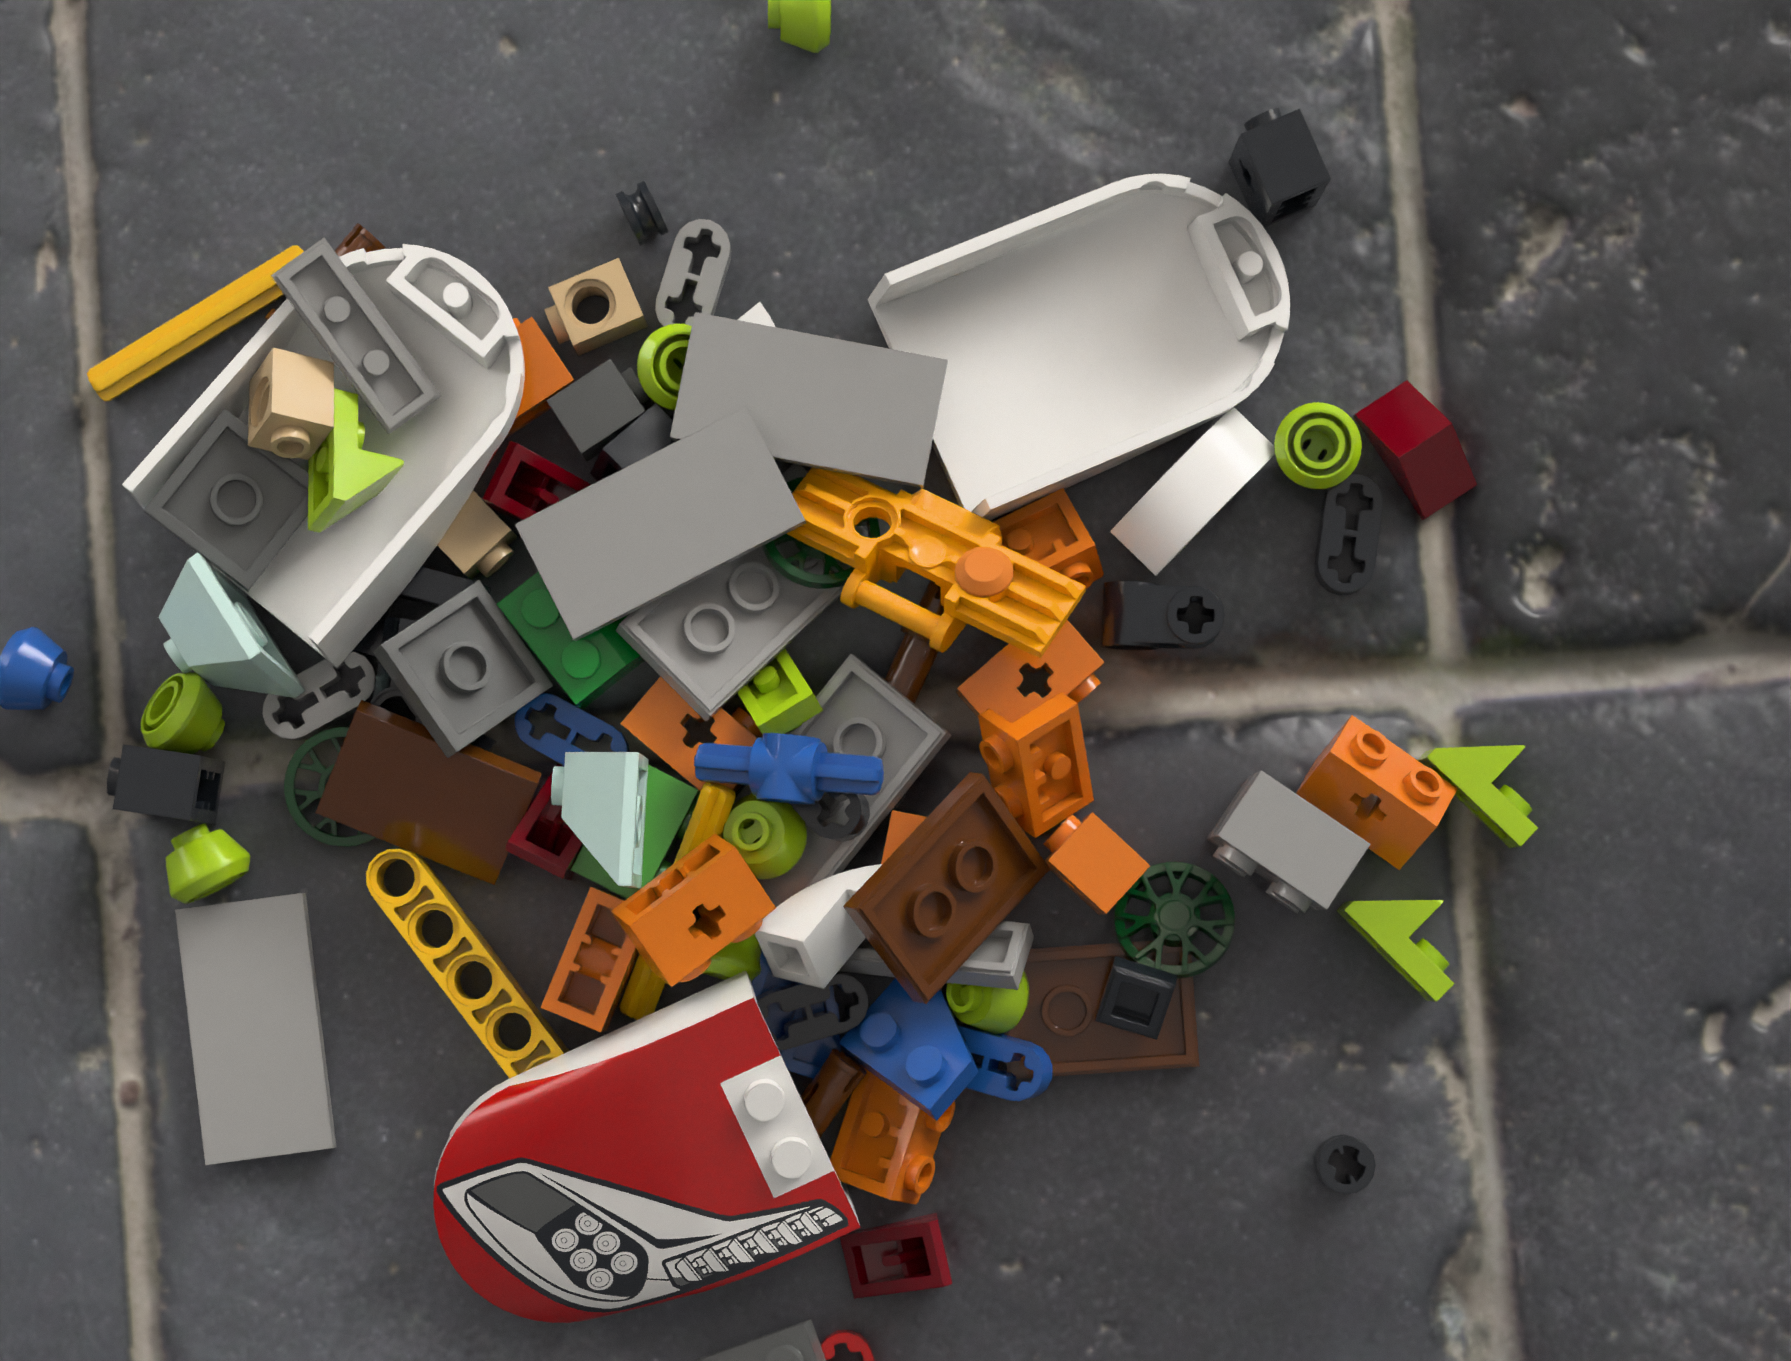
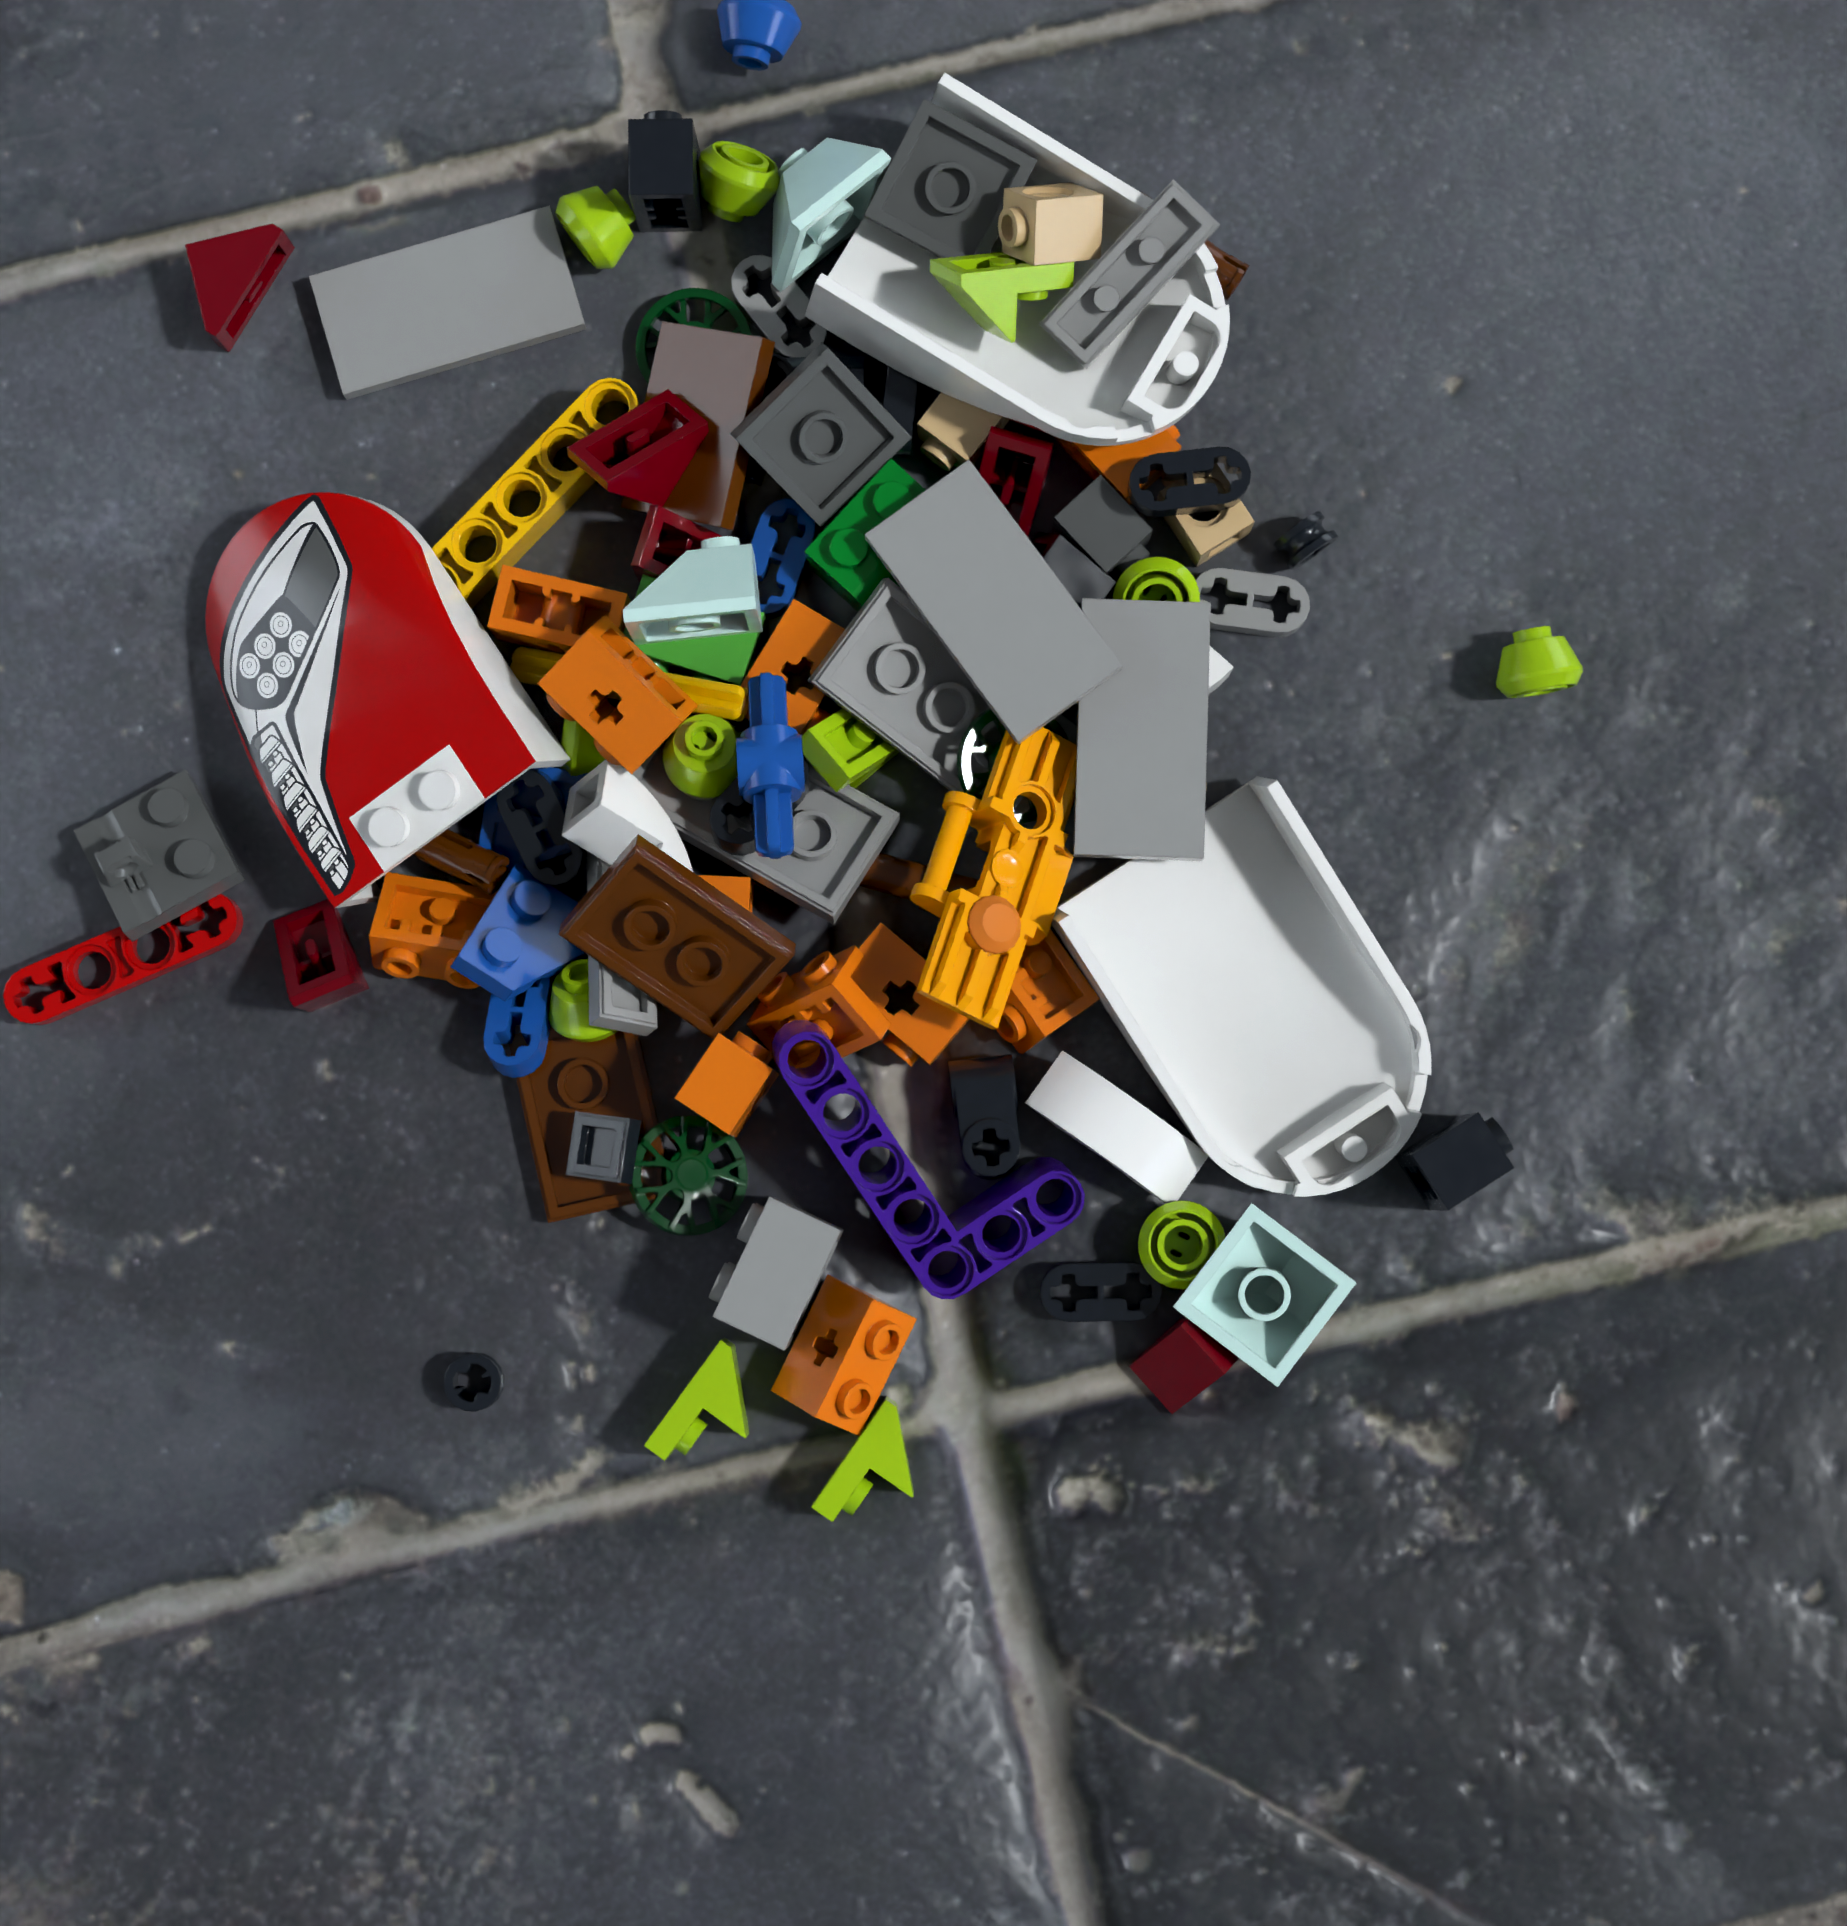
camera: 85 degrees right, 0 degrees up
yellow axle [87,245,304,402] -> none
none -> dark red slope [185,224,295,352]
none -> dark red slope [567,389,709,507]
none -> dark purple beam [772,1020,1085,1299]
none -> black beam [1128,447,1251,517]
none -> light aqua slope [1173,1203,1356,1387]

